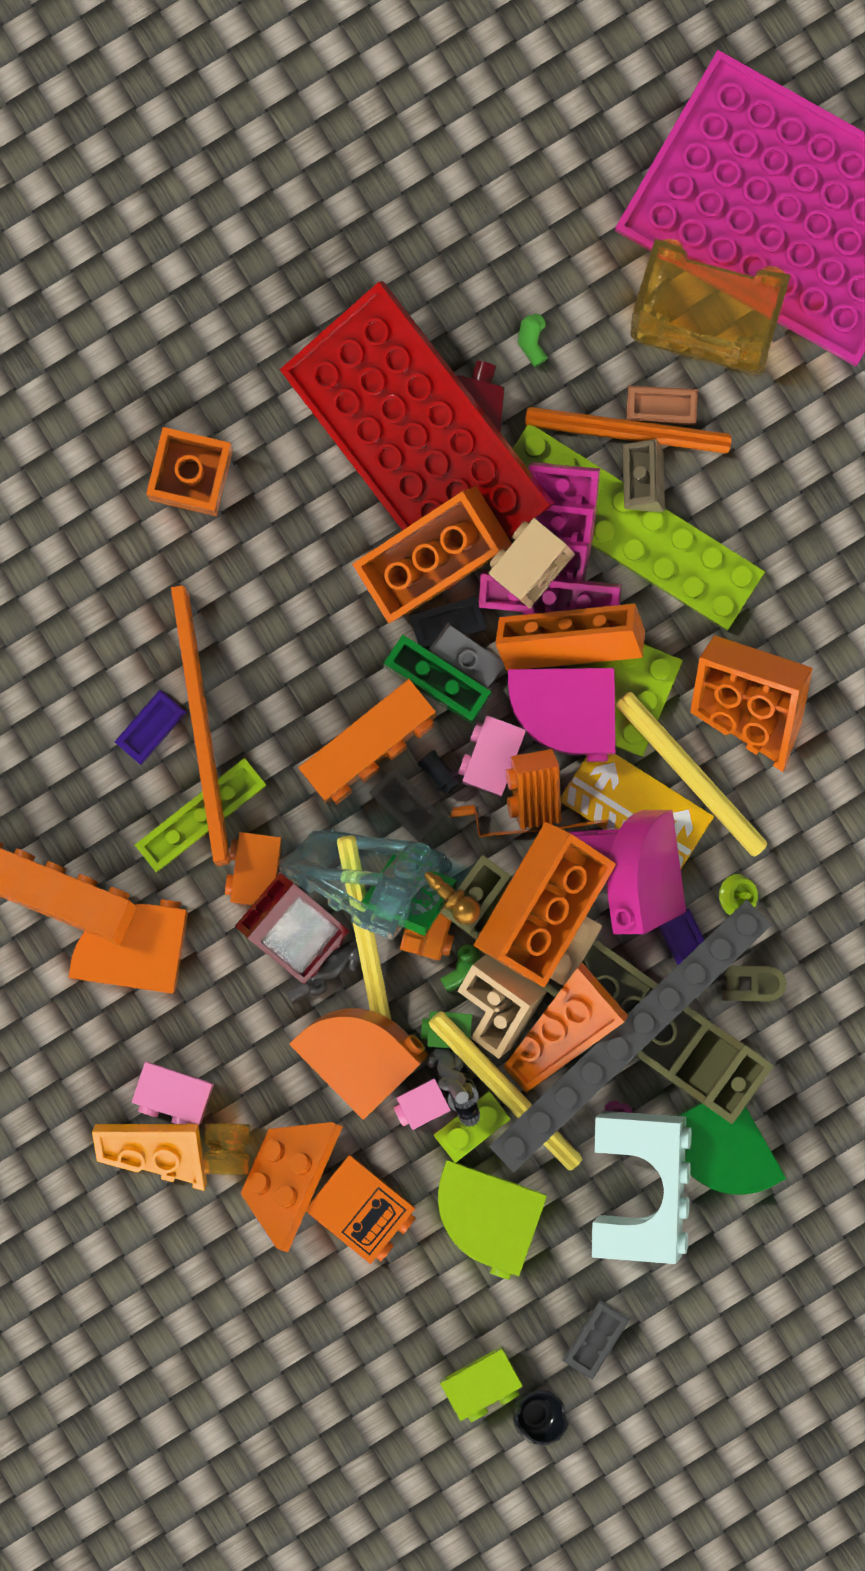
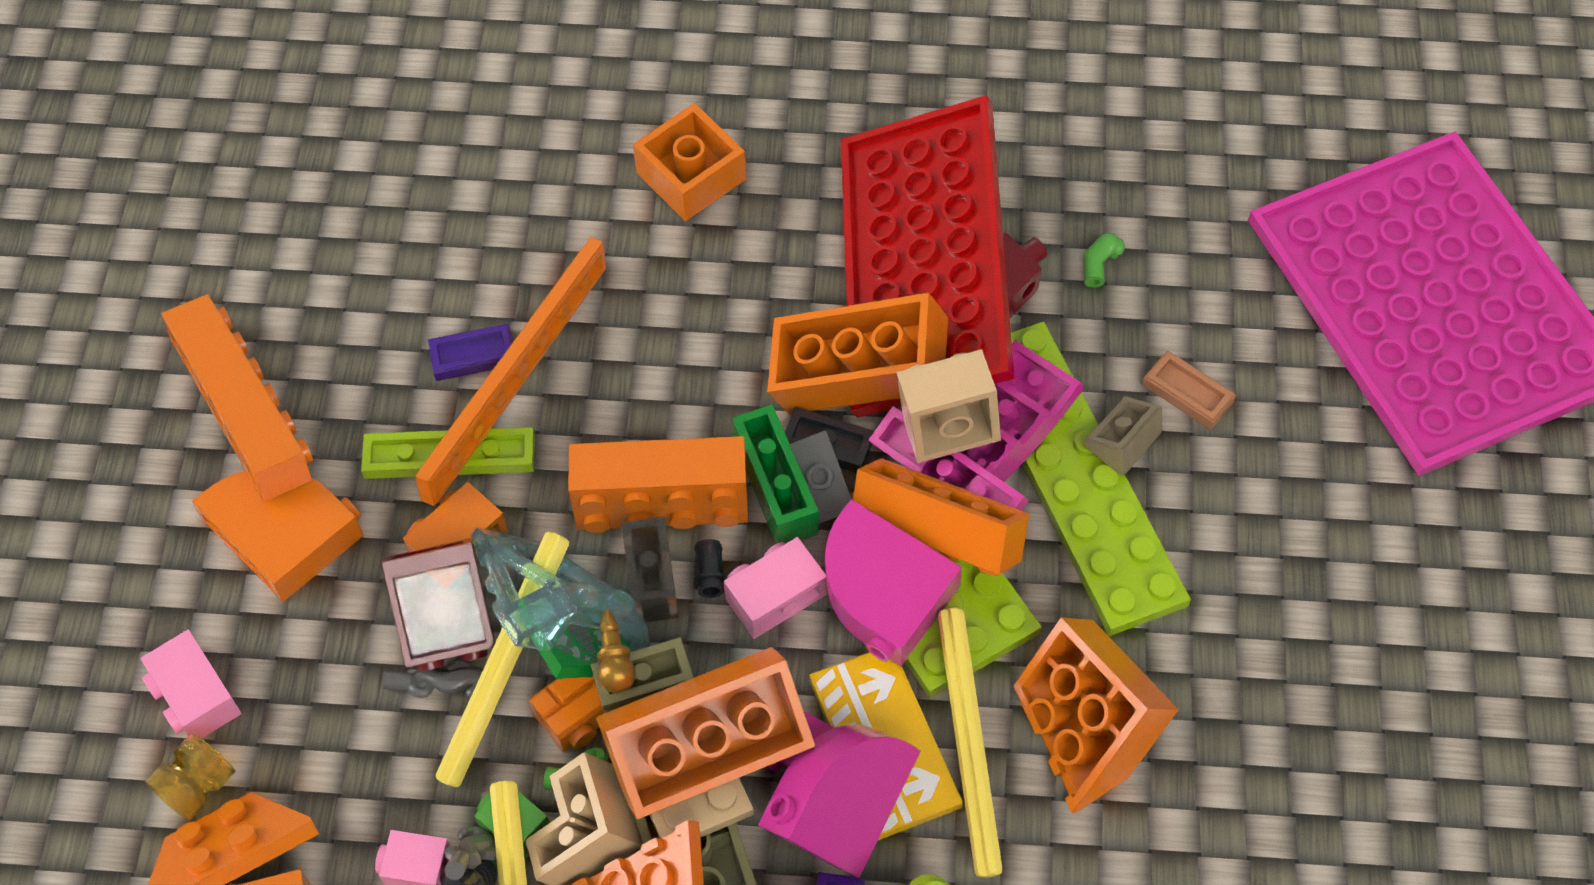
camera: 35 degrees right, 25 degrees down
light orange wing [92,1124,207,1191] -> none
orange brick [289,1008,429,1120] -> none
orange piece [449,805,608,837] -> none
orange brick [506,749,561,830] -> none
orange axle [525,407,732,453] -> none
clear yellow windscreen [630,239,791,374] -> none

